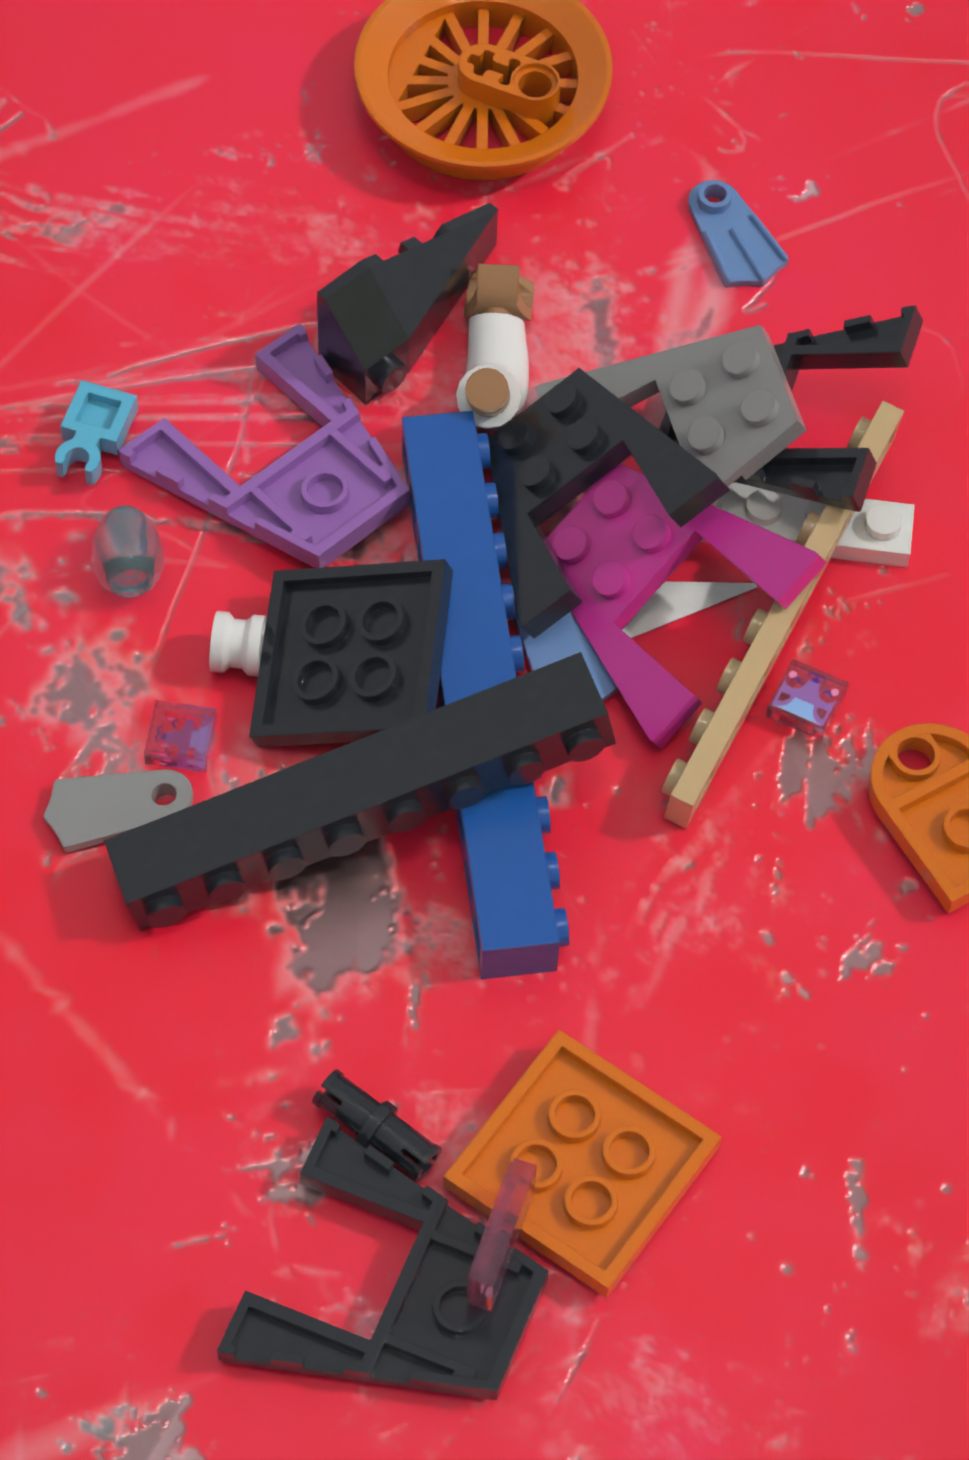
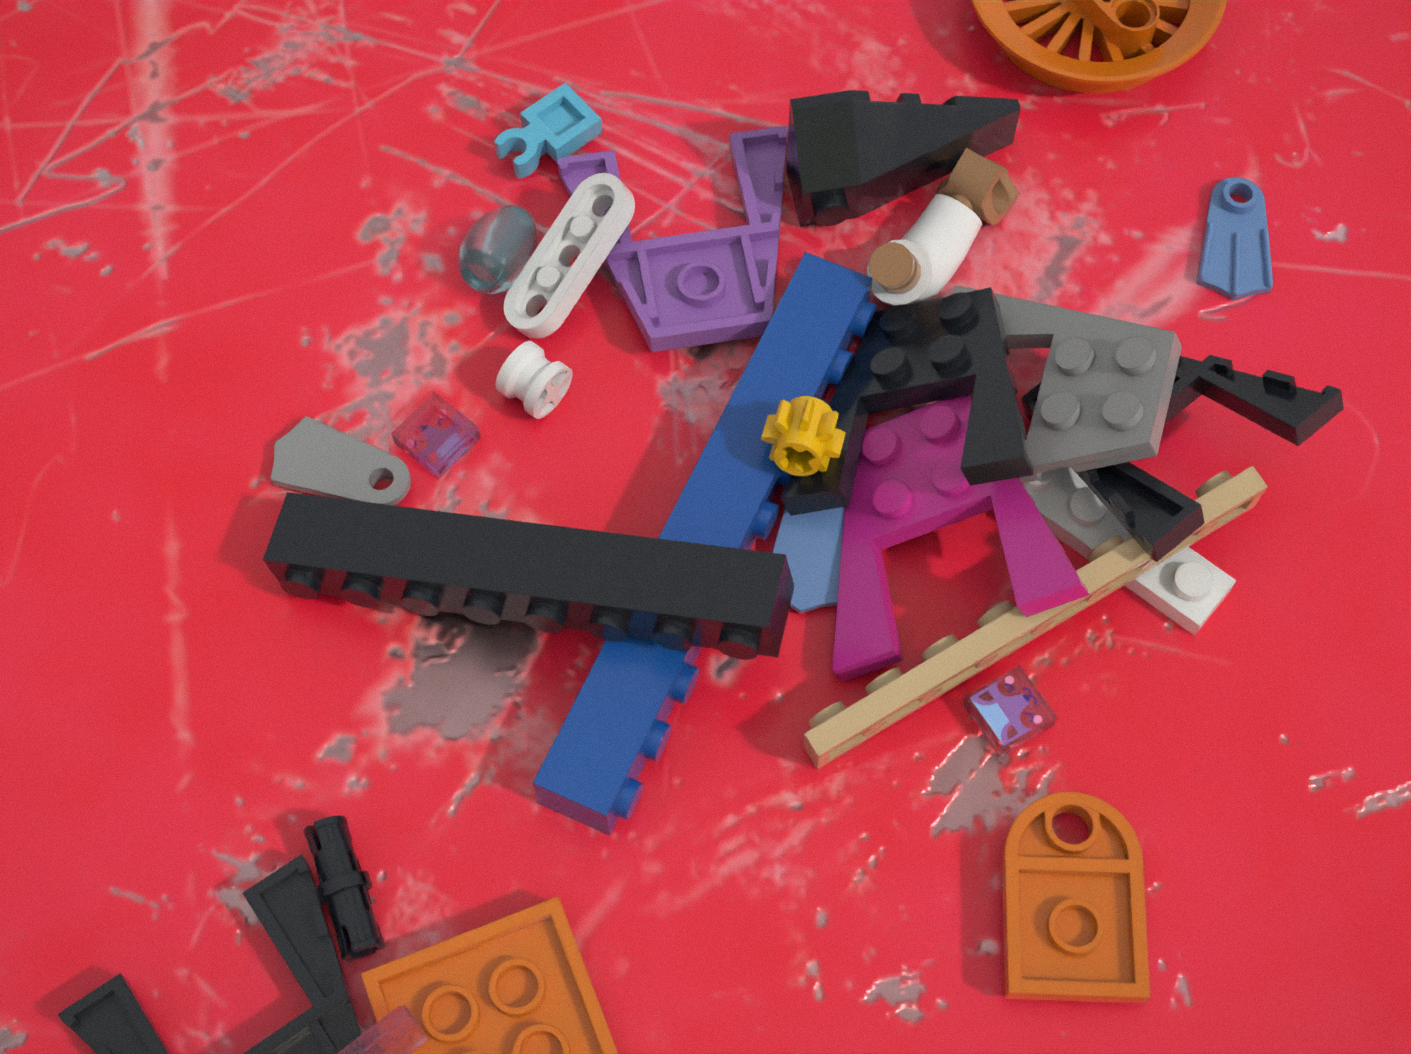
camera: 35 degrees right, 5 degrees up
black plate [249,559,453,747] -> none
white sticker [622,581,757,638] -> none
none -> white plate [504,173,635,339]
none -> yellow gear [761,396,846,476]

